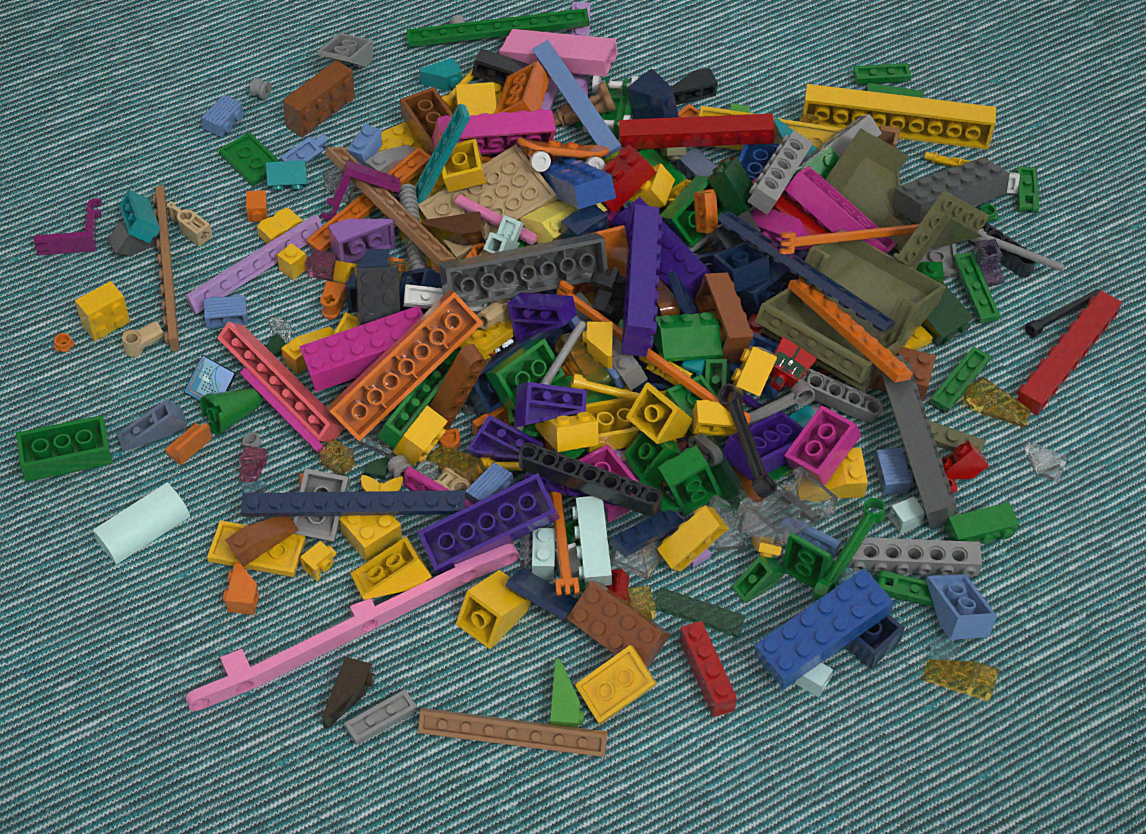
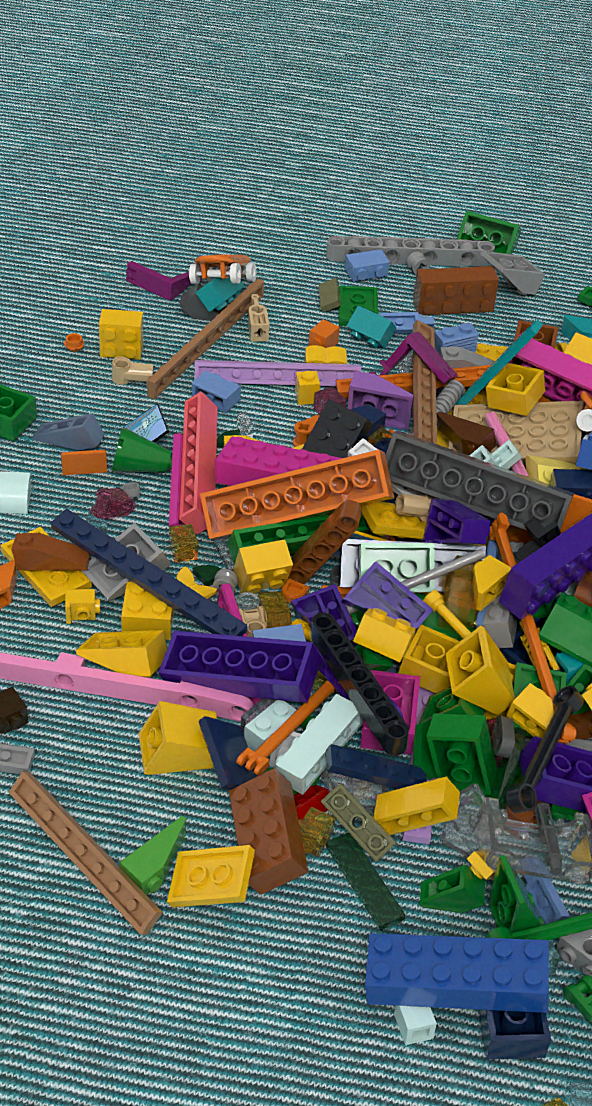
camera: 40 degrees right, 10 degrees down
red brick [679,621,737,718] -> none
none -> piece [189,254,256,284]
none -> olive tile [319,278,341,312]
none -> olive tile [321,783,397,862]
none -> light grey beam [326,236,495,266]
none -> green slope [456,211,522,254]

